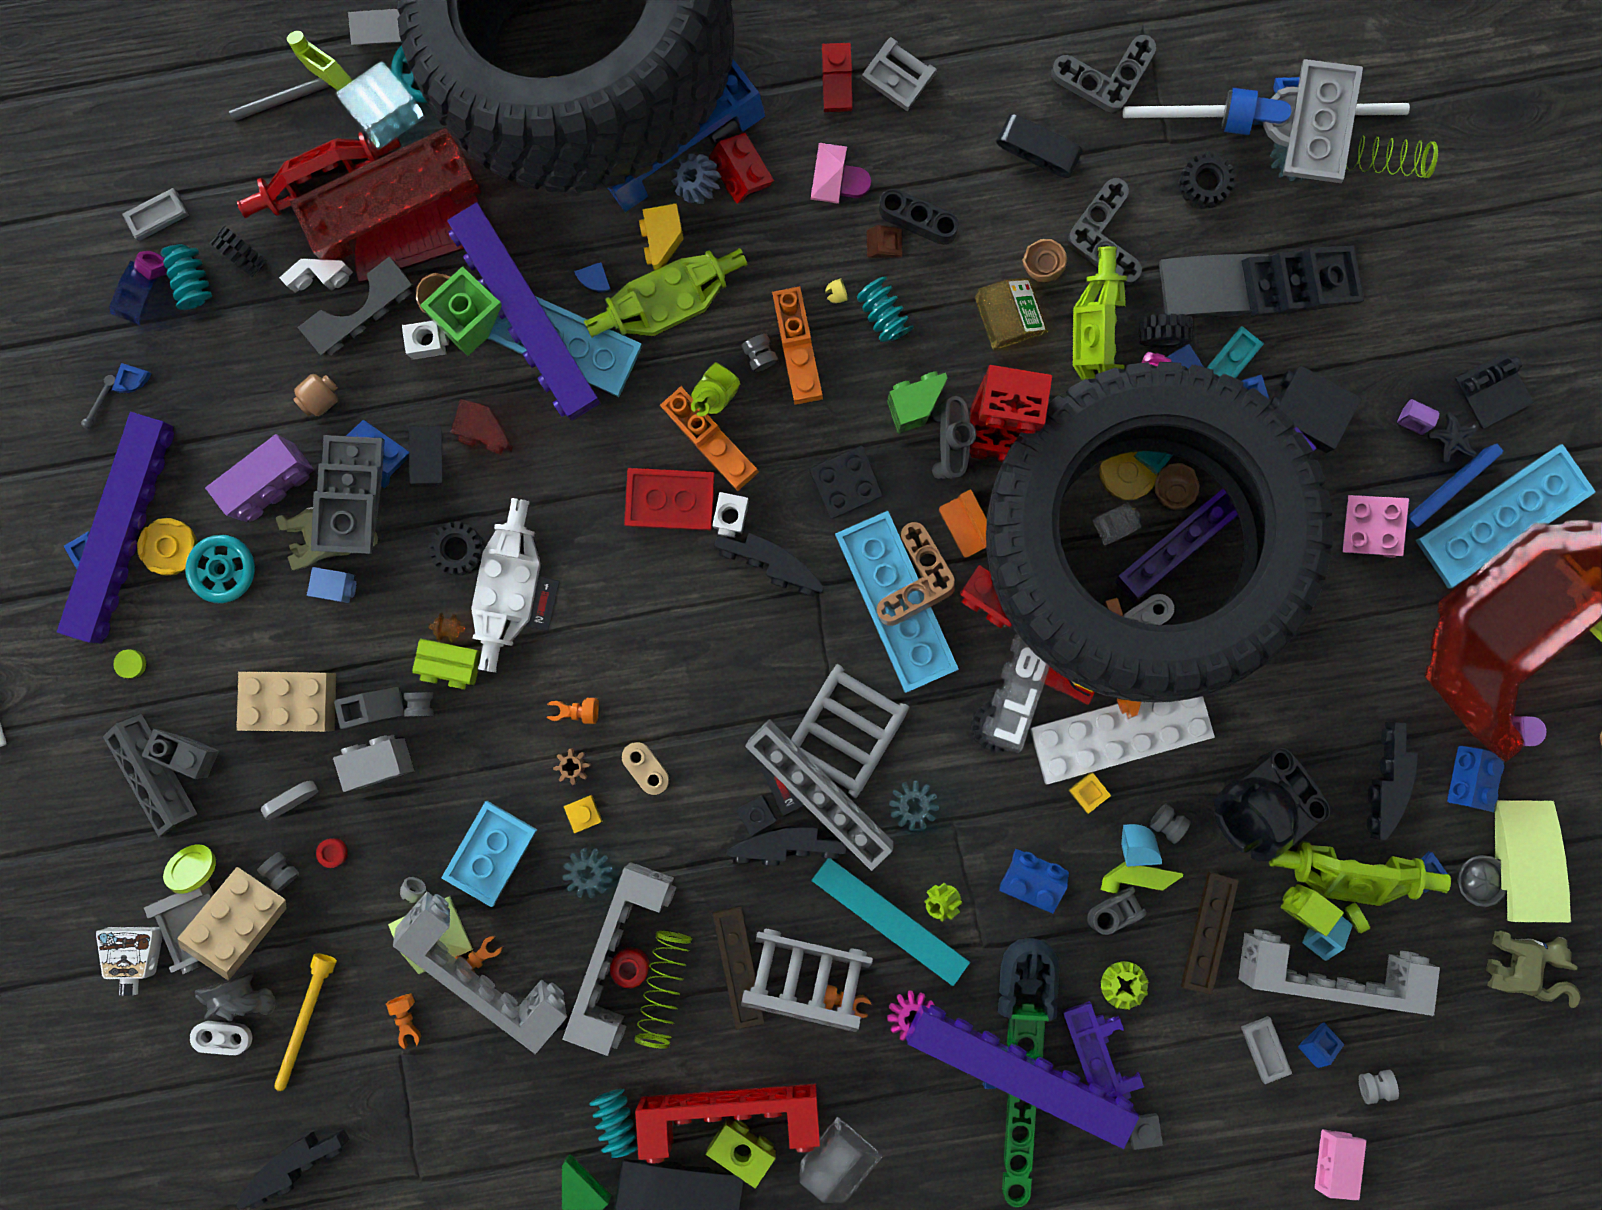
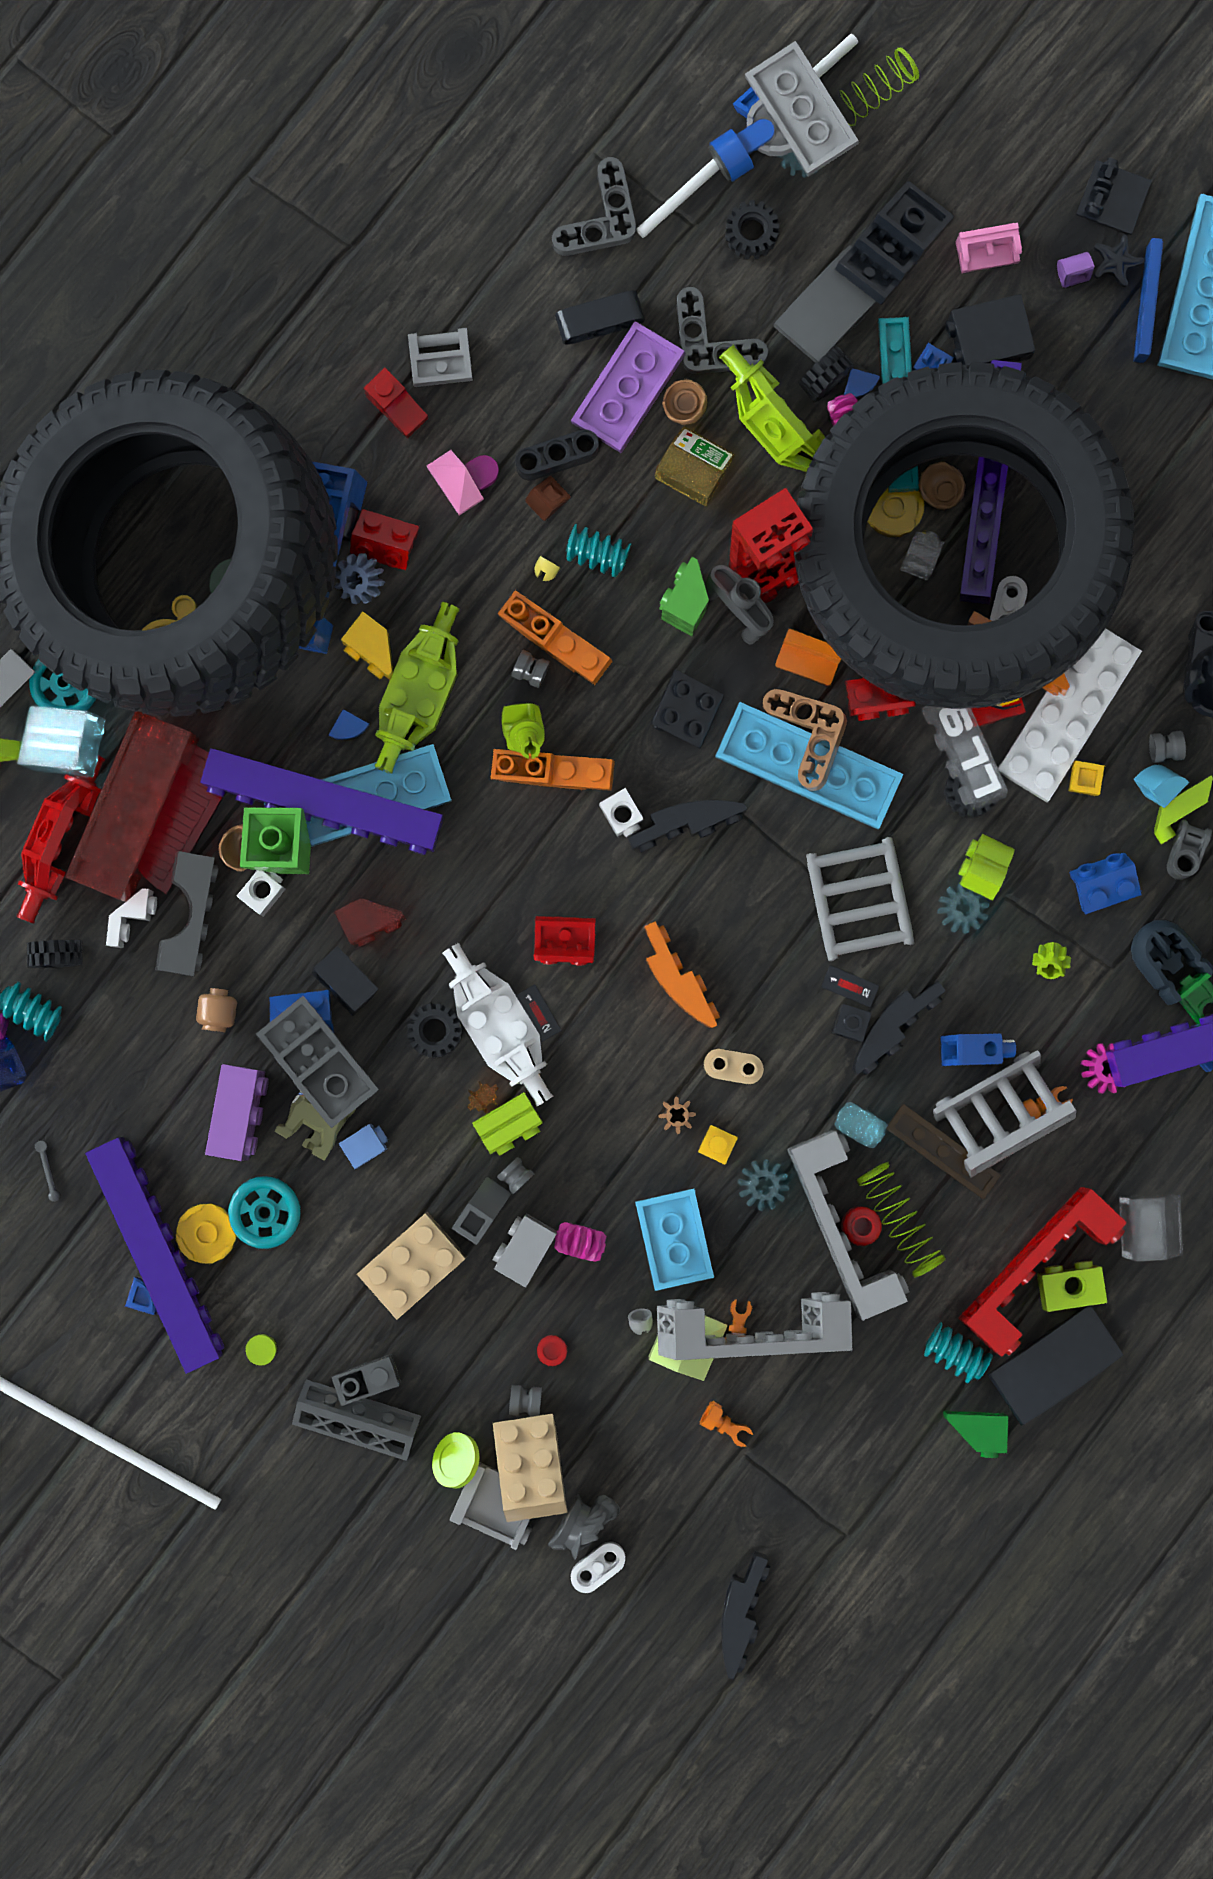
camera: 50 degrees left, 0 degrees up
torso [96,927,163,996] -> none
blue tile [112,363,152,393] -> none
light grey tile [261,781,318,820] -> none
yellow piece [274,953,337,1091] -> none
orange piece [547,698,599,724] -> none
red plate [624,468,715,531] -> none
light grey brick [745,719,893,871] -> none
teal tile [811,858,970,986] -> none
bright pink hinge [1343,495,1409,558] -> none
none -> red bracket [534,916,596,966]
none -> dark pink gear [554,1222,607,1262]
none -> medium lavender plate [571,321,686,453]
none -> orange slope [644,921,720,1028]
none -> clear light blue gear [835,1102,887,1148]
none -> blue torso [941,1034,1016,1066]
none -> bright pink hinge [956,223,1022,273]
none -> lime brick [958,834,1015,901]

